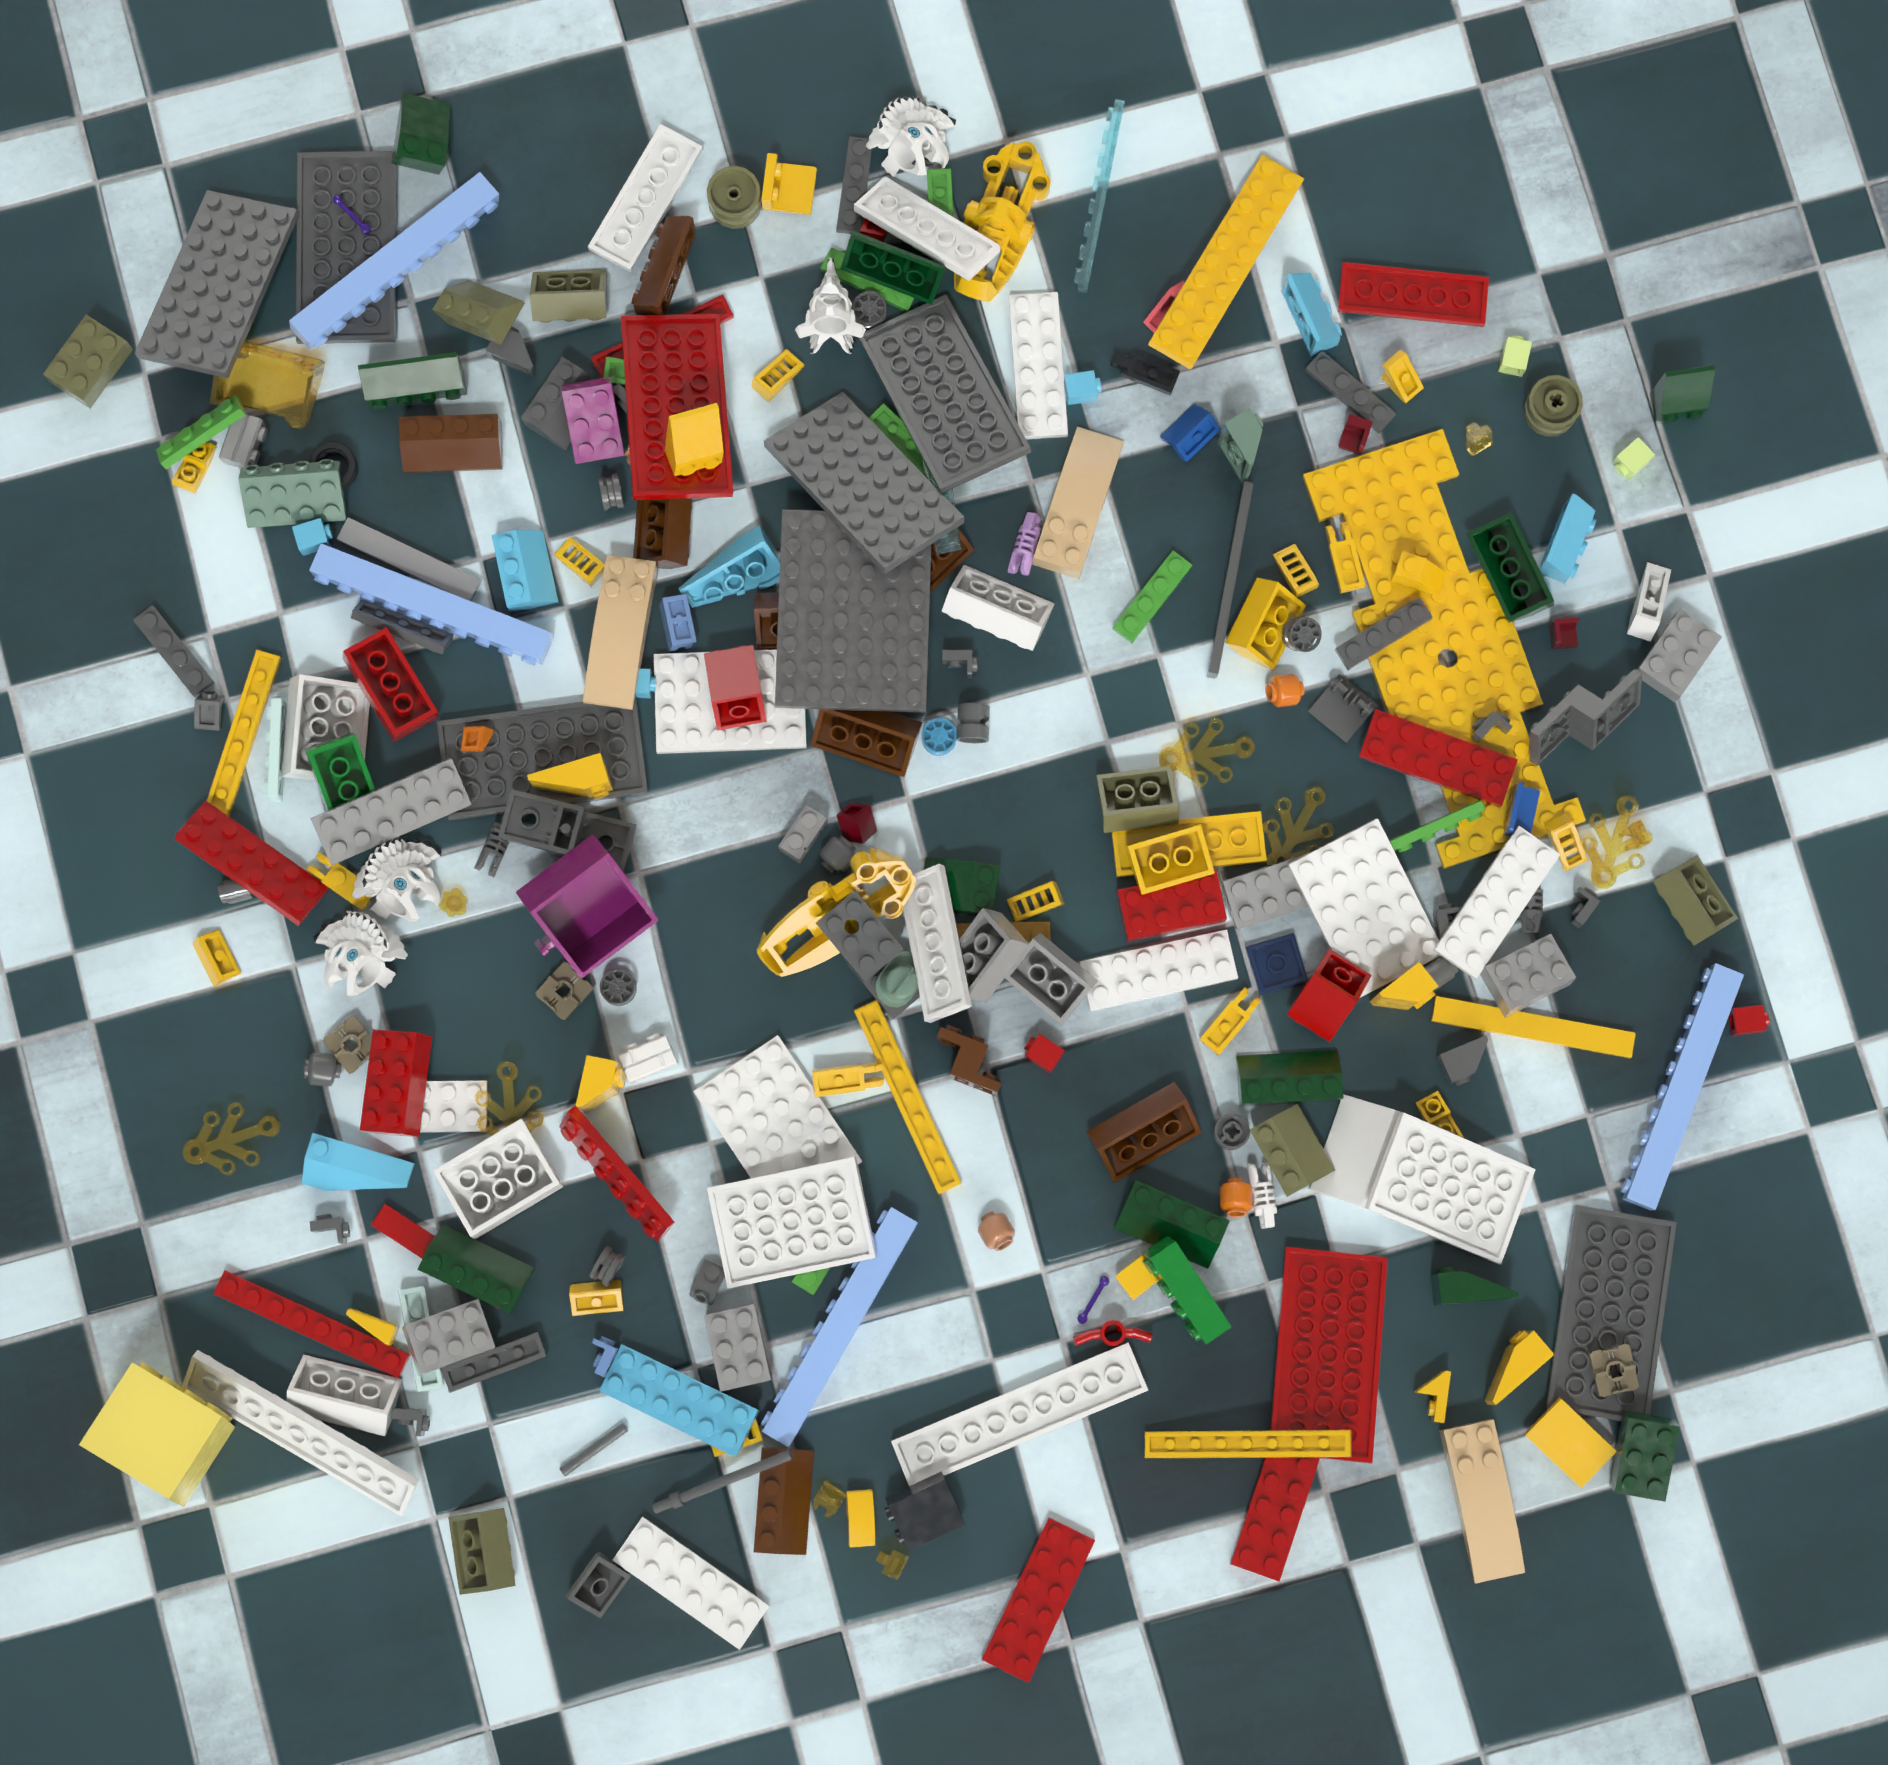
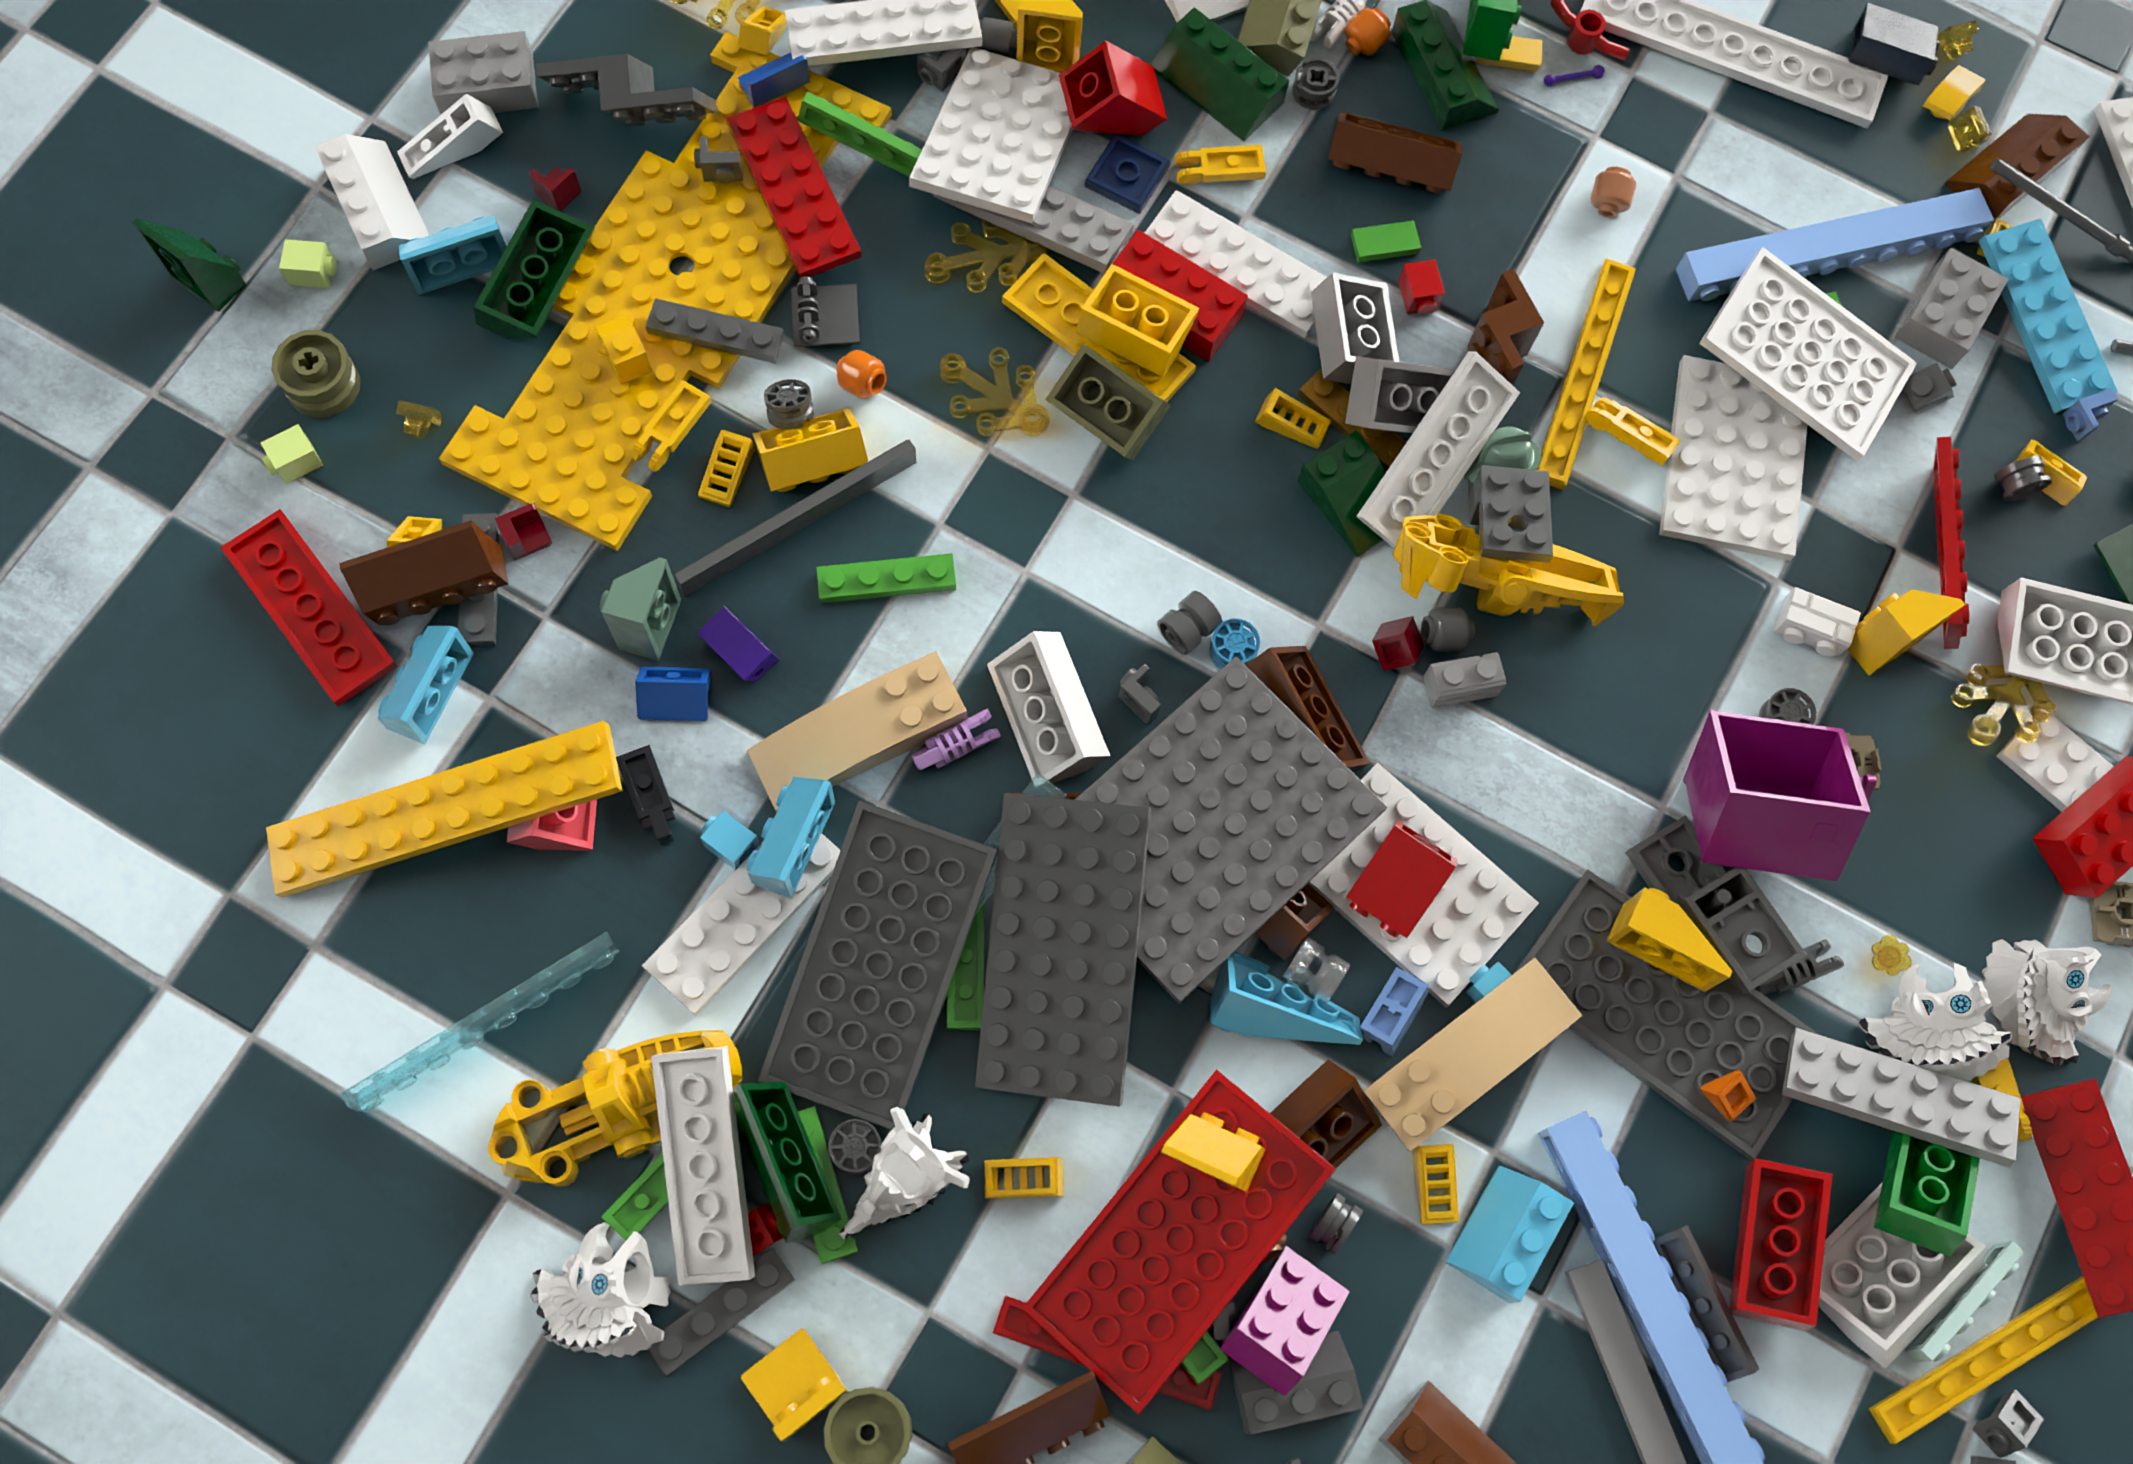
camera: 140 degrees left, 10 degrees down
none -> white slope [314,134,429,270]
none -> reddish brown slope [339,520,509,625]
none -> dark purple hinge [697,606,780,683]
none -> medium azure slope [746,777,835,899]
none -> clear wheel [1283,937,1351,1004]
none -> bright green tile [1350,220,1421,263]

